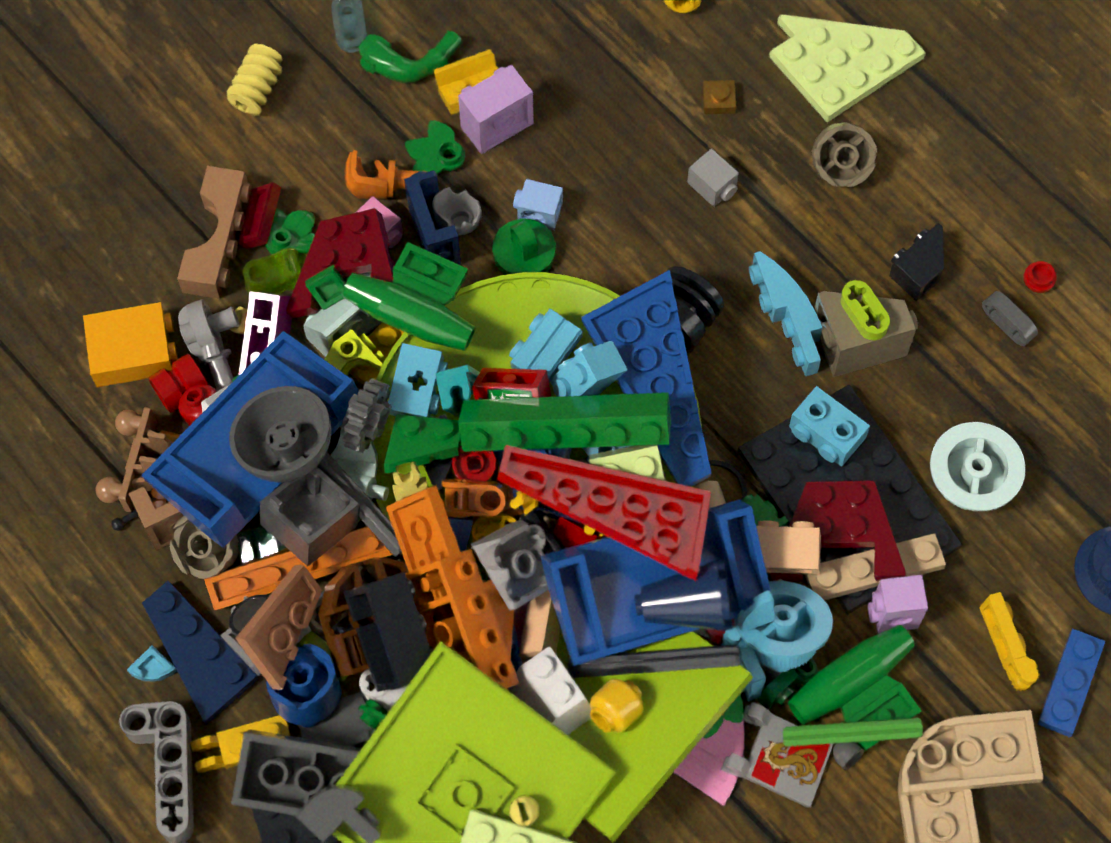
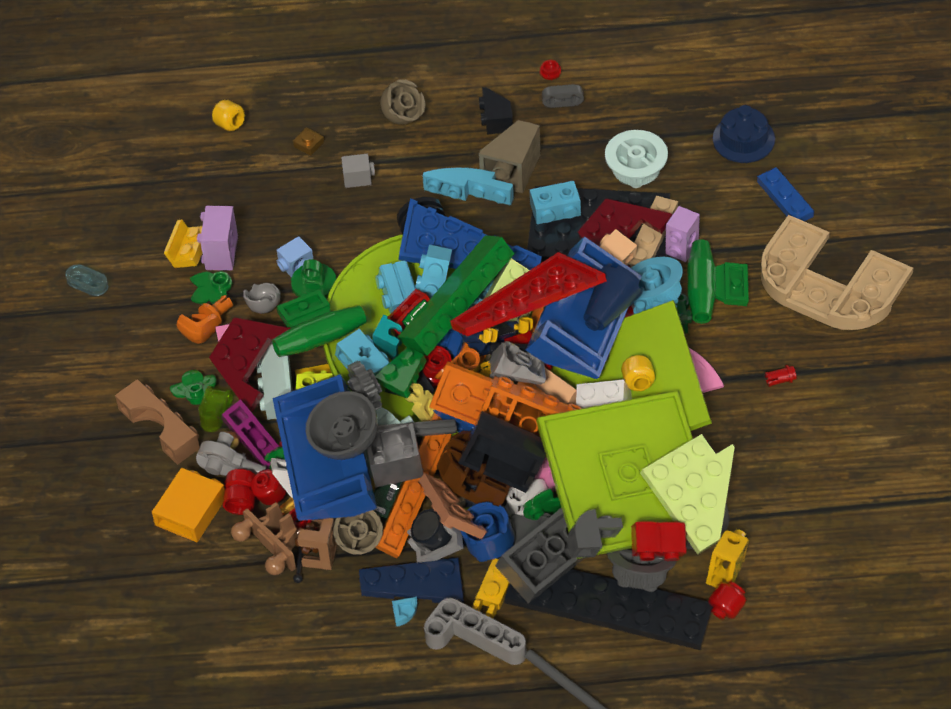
camera: 50 degrees left, 15 degrees down
light yellow piece [227,44,283,116] -> none
dark red tile [239,182,281,249] -> none
green tile [305,265,346,310] -> none
green piece [359,30,462,84] -> none
dark blue panel [404,171,461,265] -> none
light yellow hinge [510,796,540,826] -> none
black axle [567,645,742,678] -> none
flag [721,702,834,808] -> none
medium azure tile [737,590,775,632] -> none
yellowish green wing [770,15,925,122] -> none
bright green axle [782,718,923,746] -> none
dark grey hinge [833,742,864,770] -> none
lime beam [840,280,890,341] -> none
yellow hinge [980,592,1039,691] -> none

